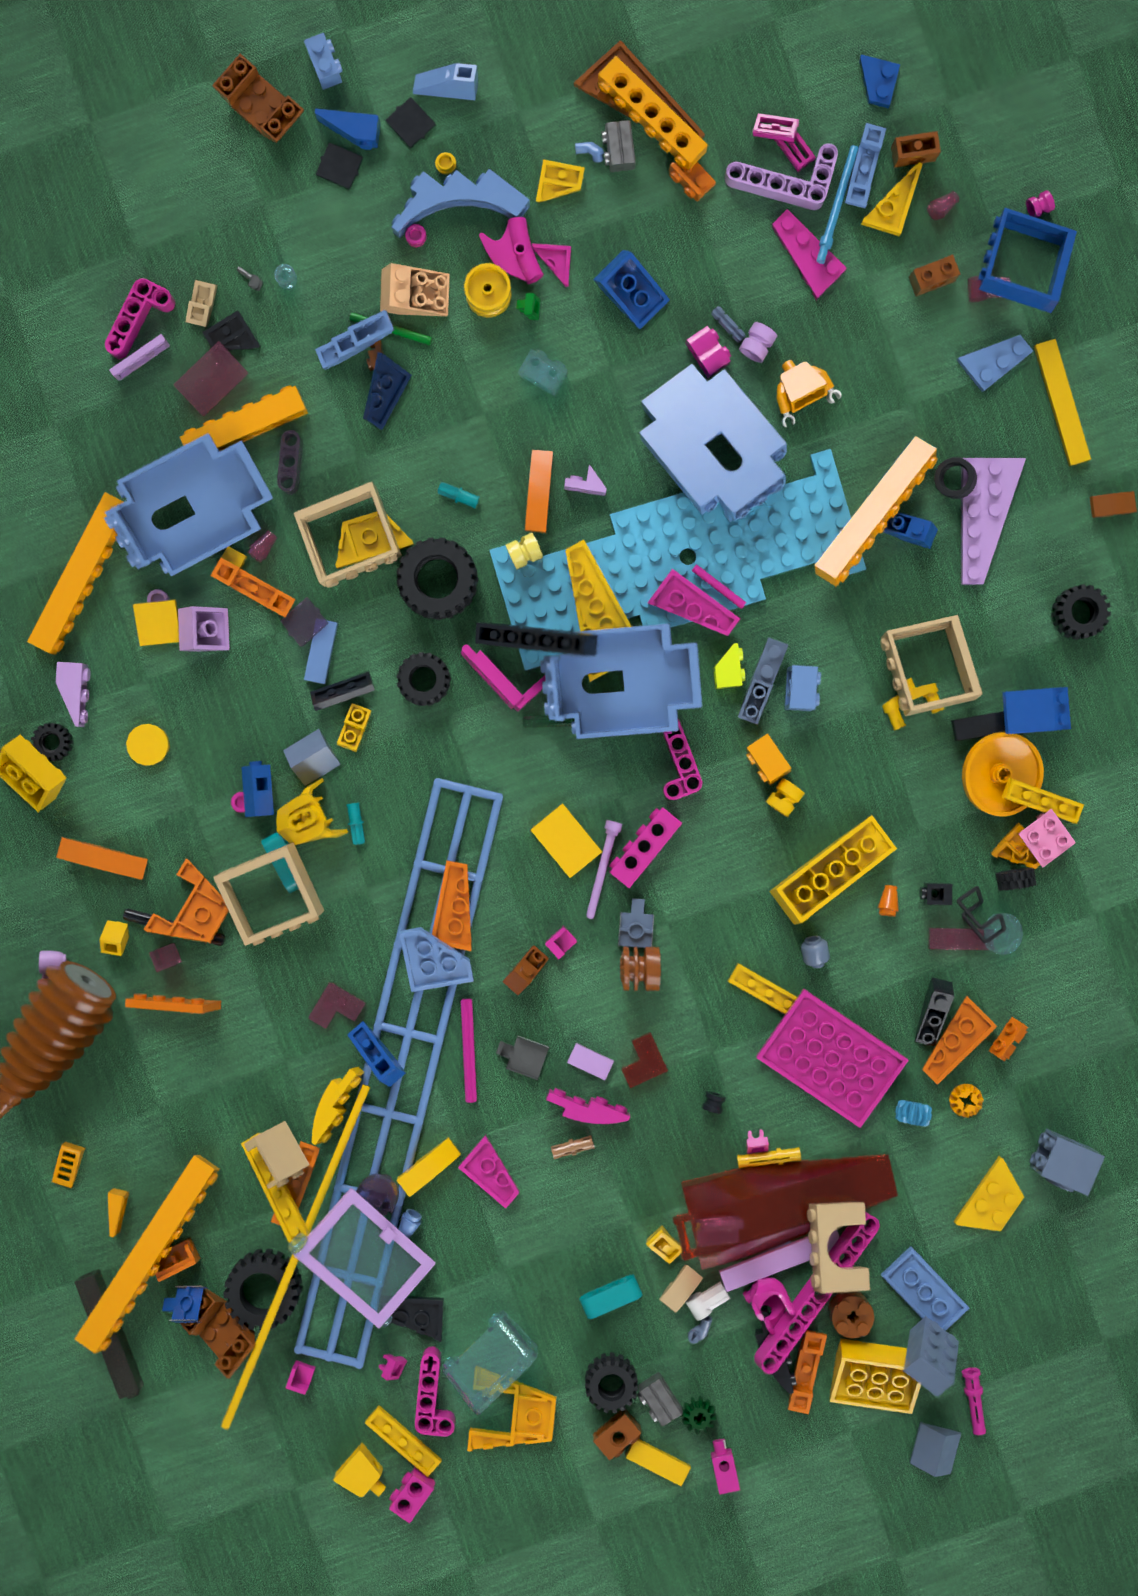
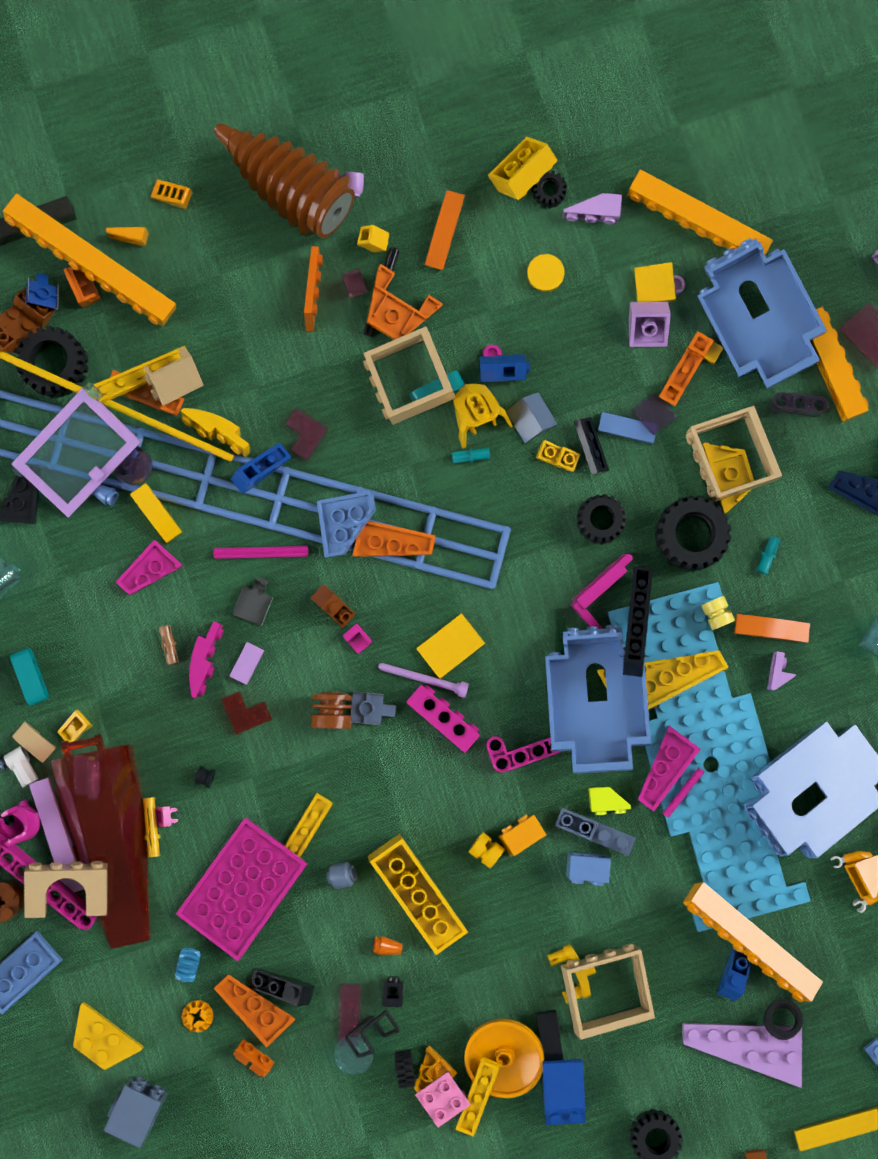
camera: 90 degrees right, 5 degrees down
clear pink cone [248,530,277,563] -> none

